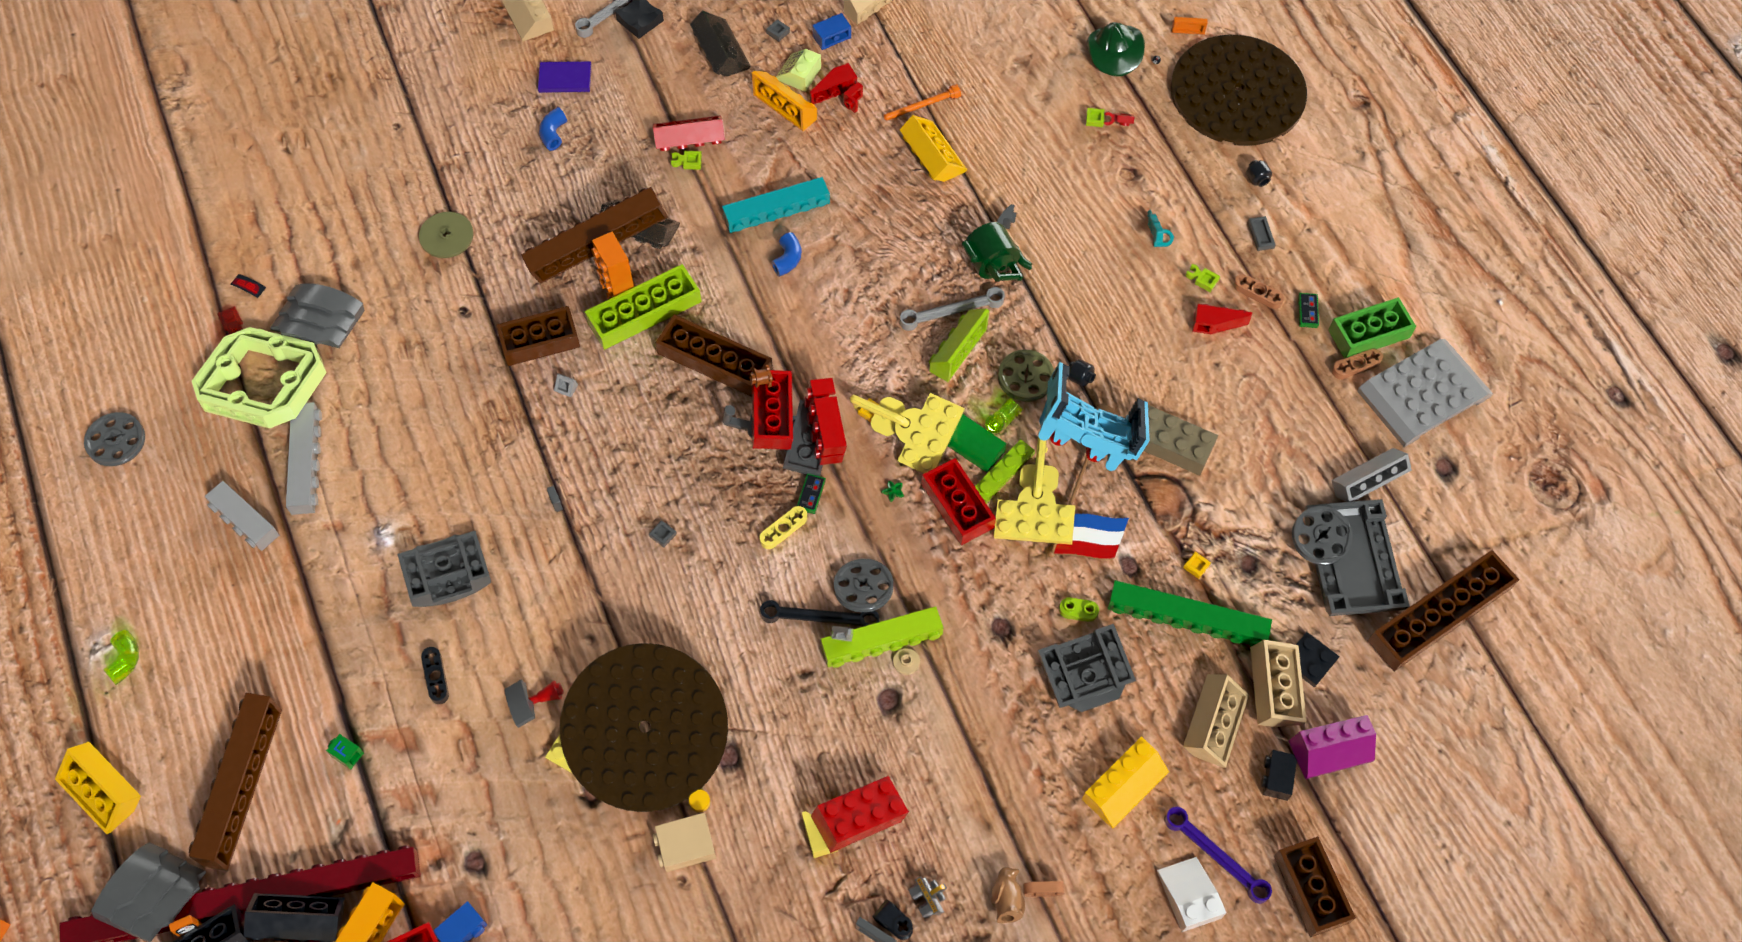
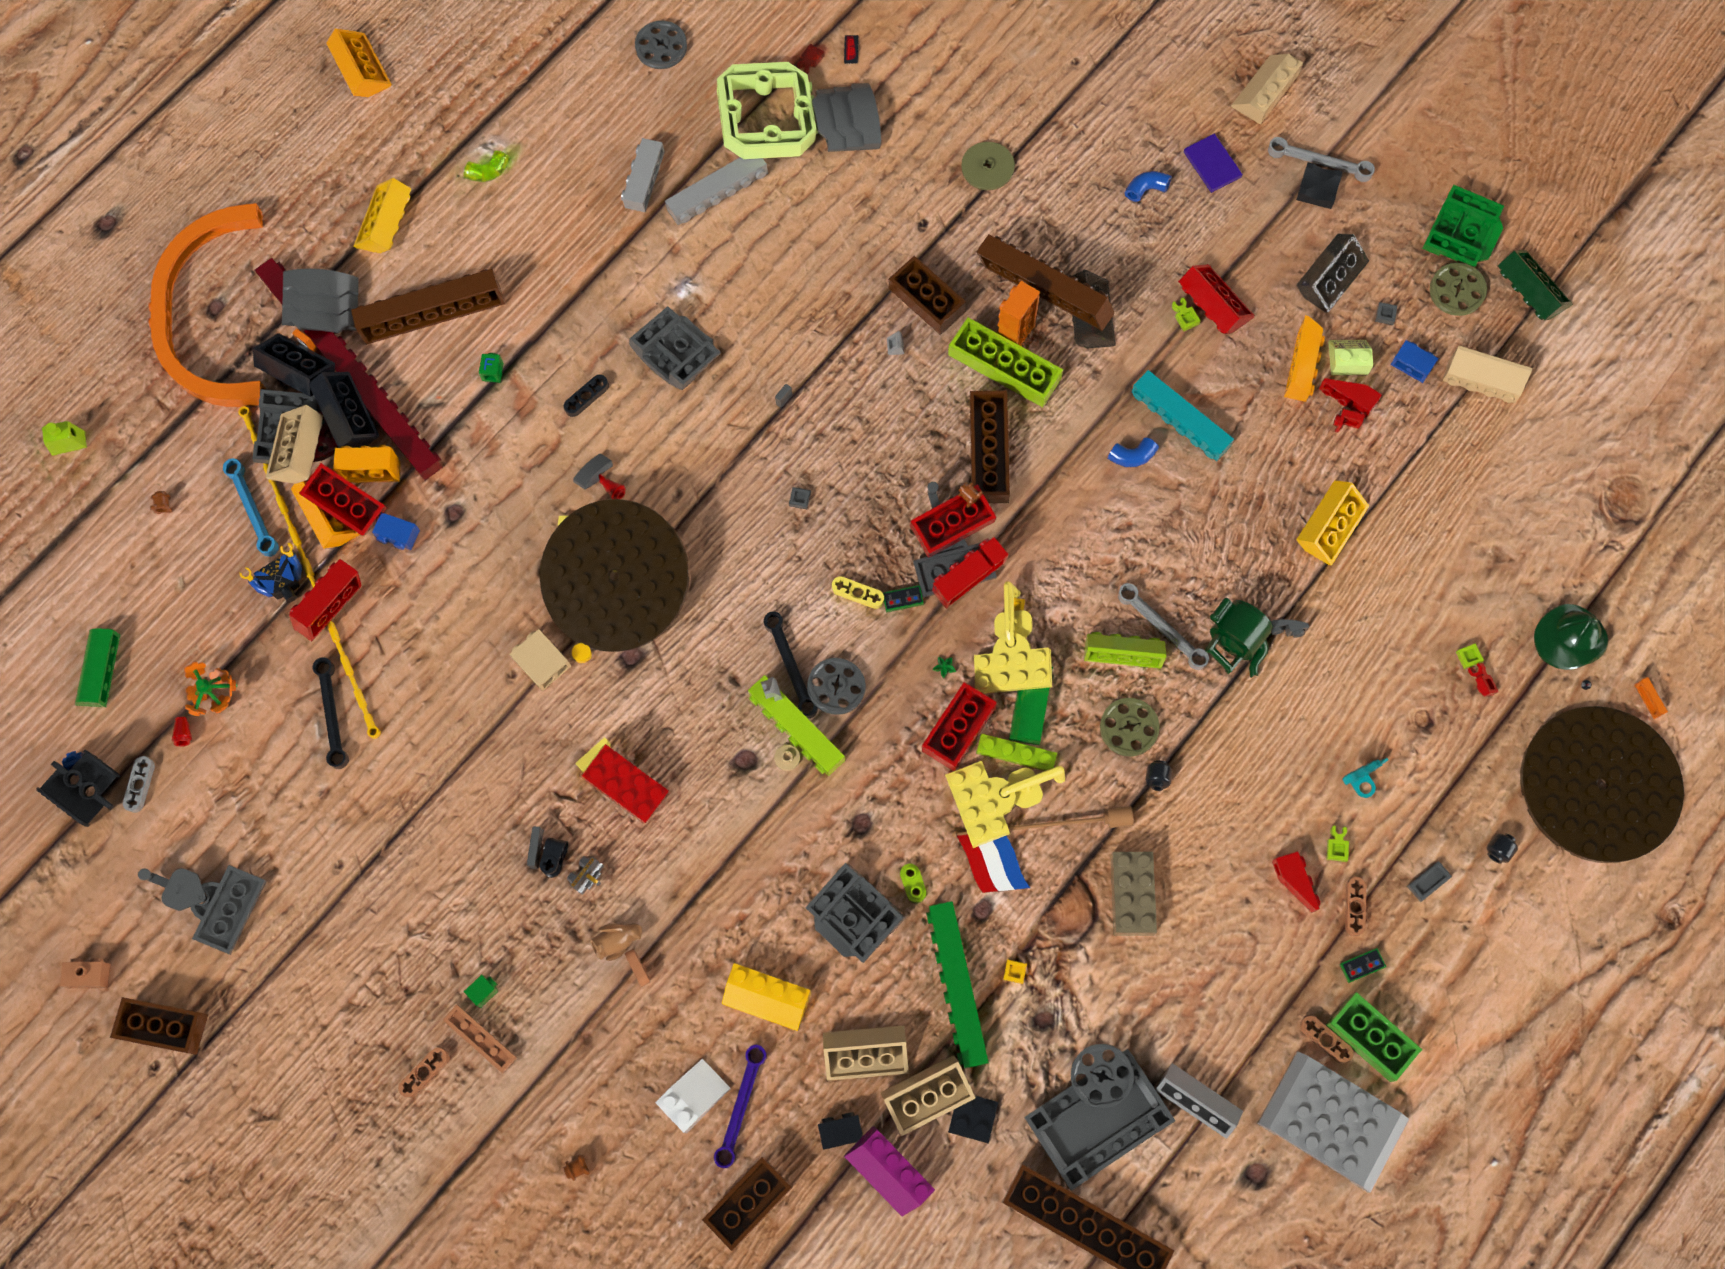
camera: 70 degrees right, 10 degrees up
orange piece [884,84,961,120] -> none
clear neon green cylinder [985,397,1023,433] -> none
medium azure container [1038,362,1150,471] -> none

